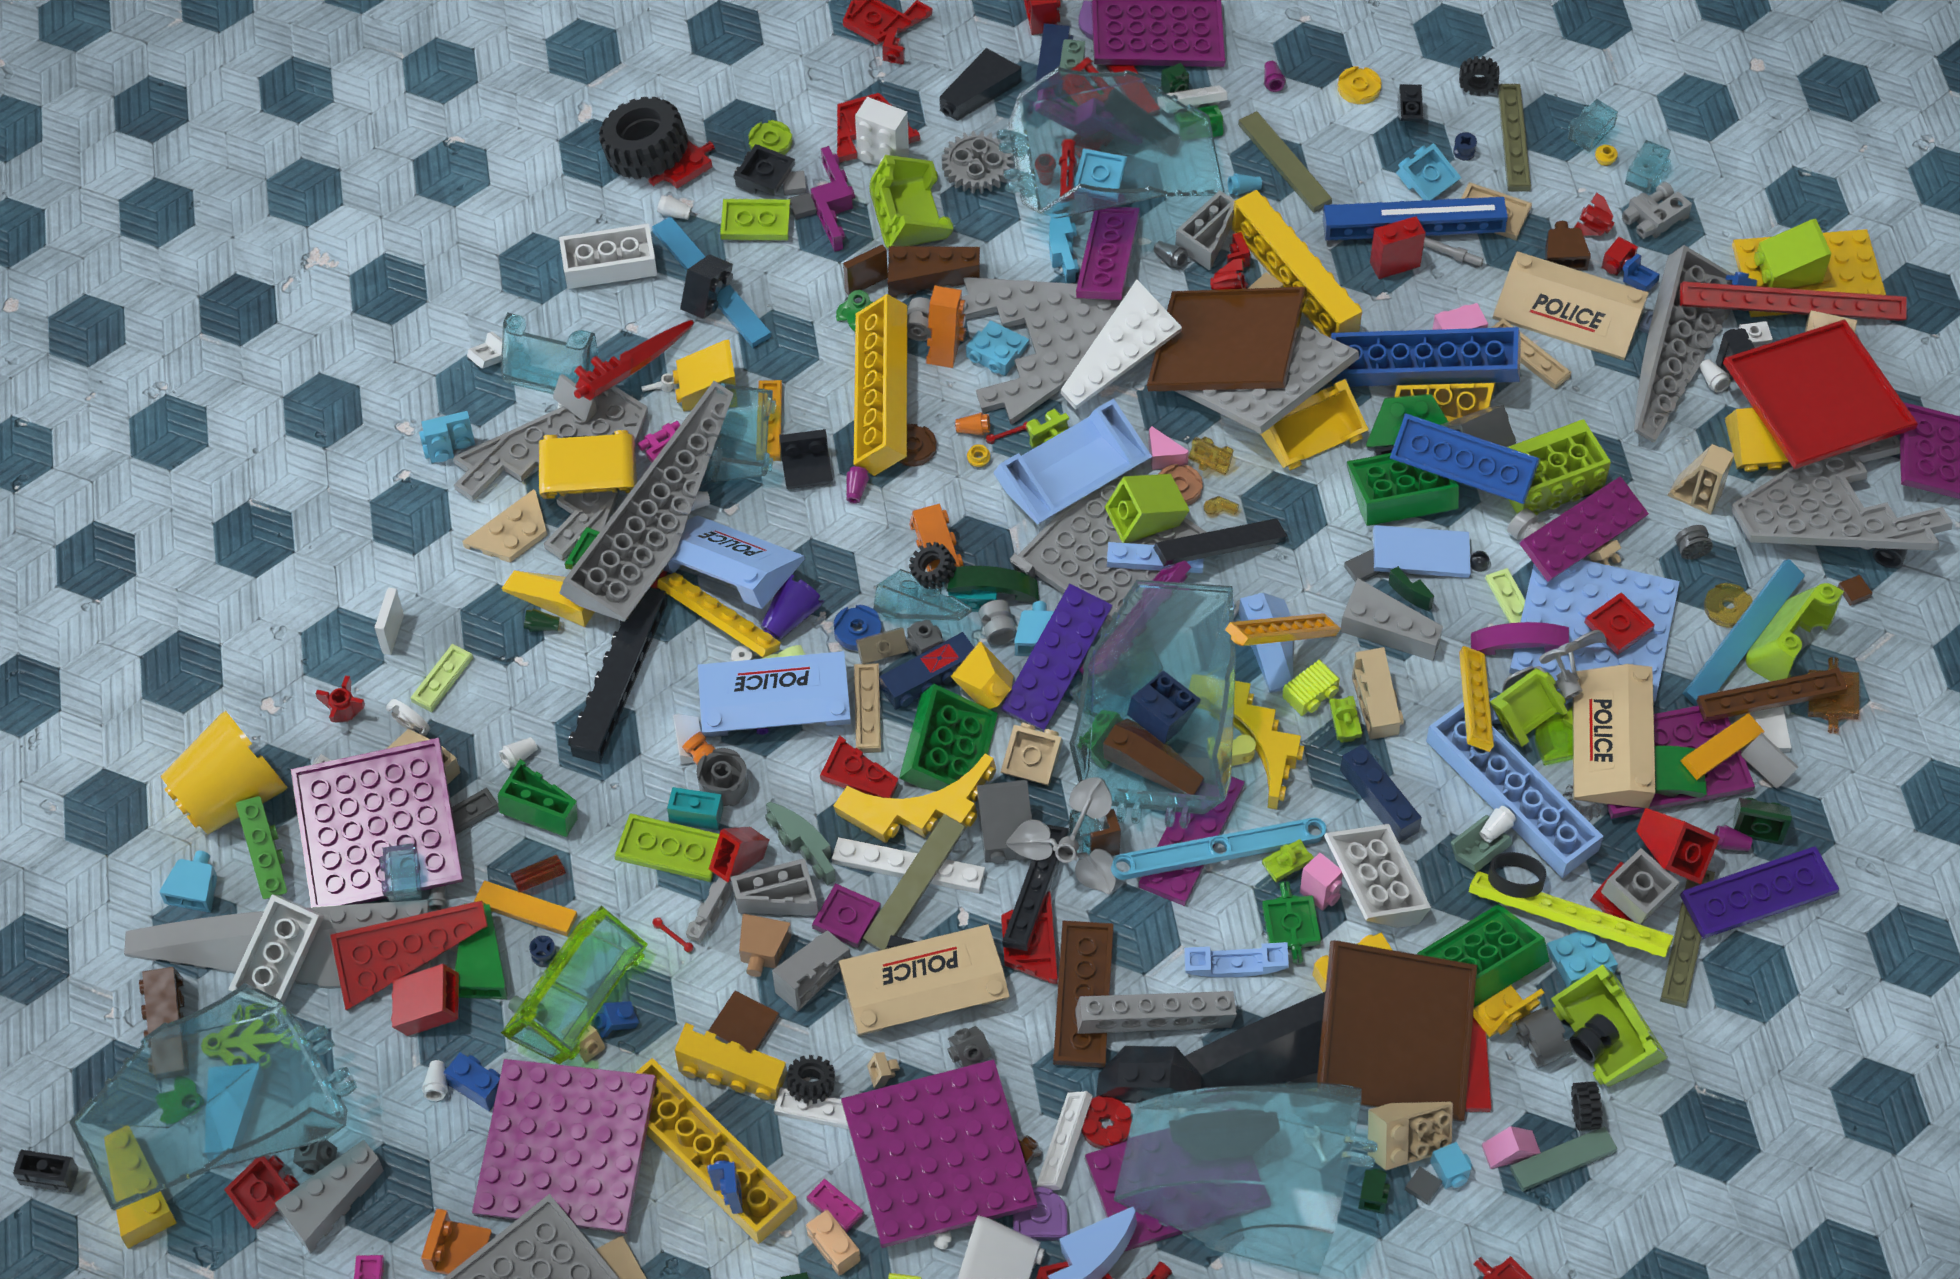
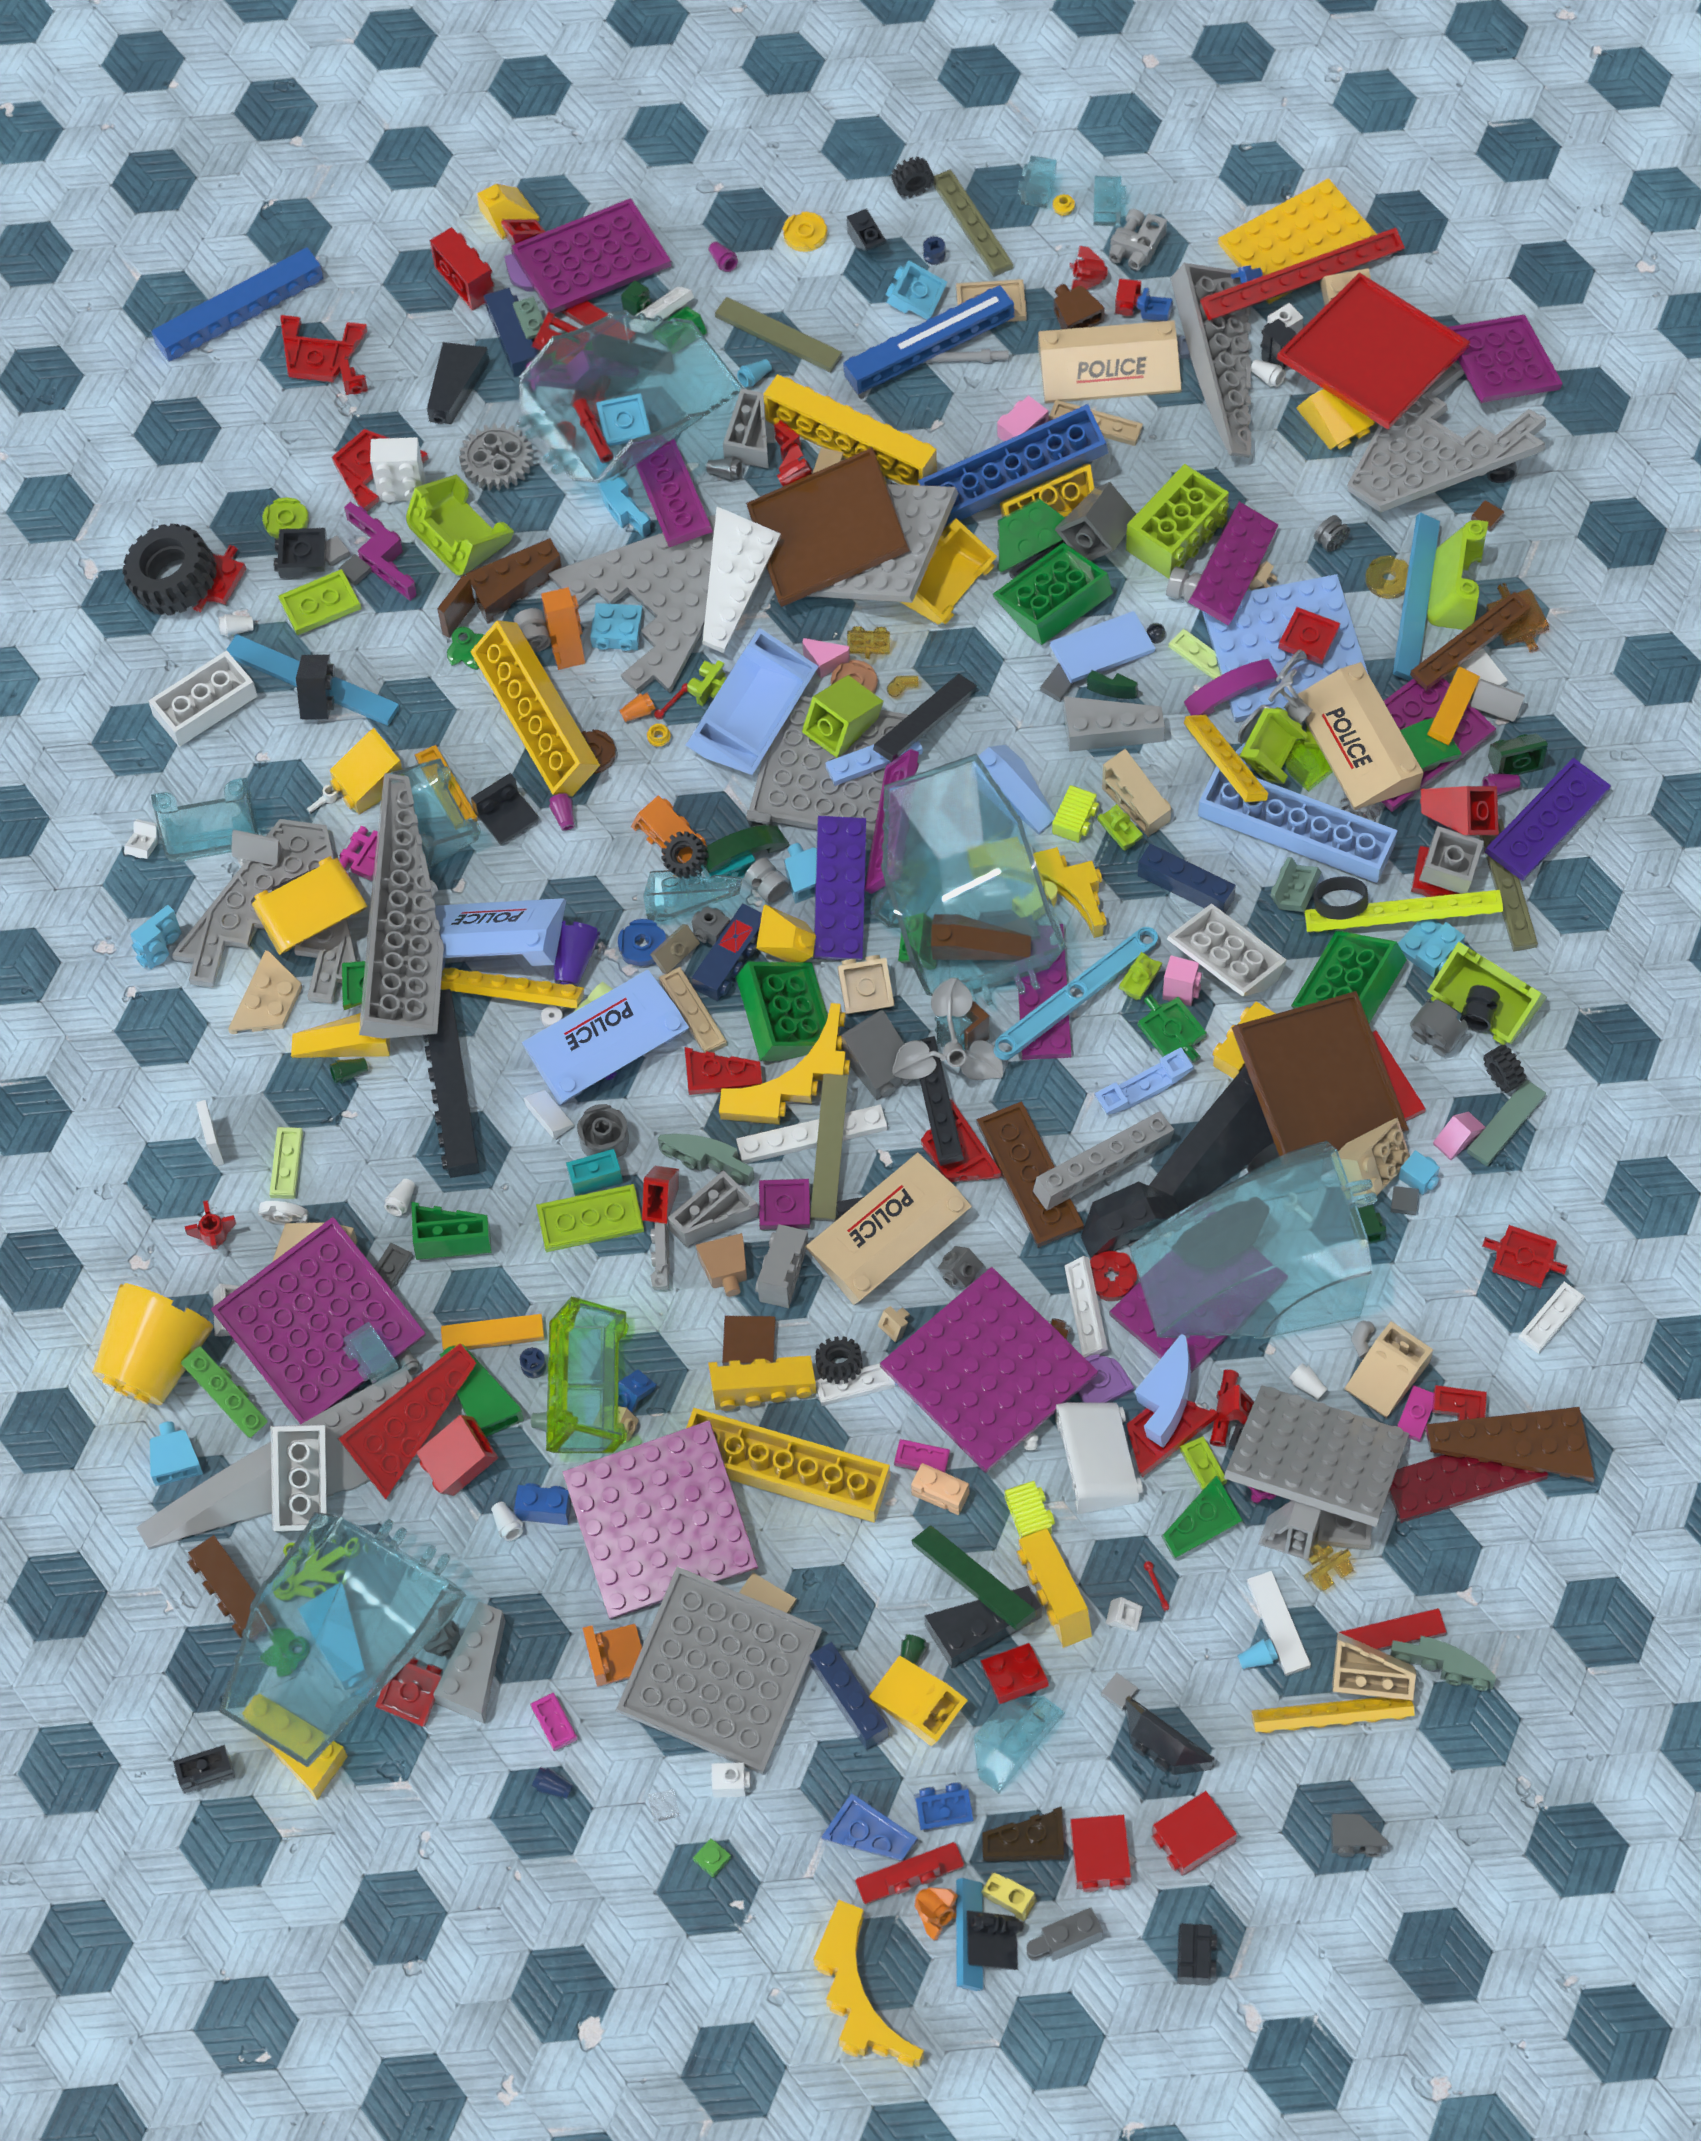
camera: 25 degrees left, 5 degrees up
clear red tile [510,854,566,892] -> none
red piece [574,320,694,400] -> none
red hinge [652,917,694,952] -> none
orange wheel [682,731,715,764] -> none
blue bracket [707,1161,743,1214] -> none
dark blue slope [1127,670,1201,744] -> none
light orange plate [1225,613,1341,646] -> none
red brick [1370,216,1426,279] -> none
blue tile [1390,413,1540,504] -> none
yellow bracket [1473,985,1545,1037] -> none
white cone [1479,806,1516,843] -> none
tan wedge [1667,444,1734,515] -> none
lime slope [1754,219,1831,289] -> none

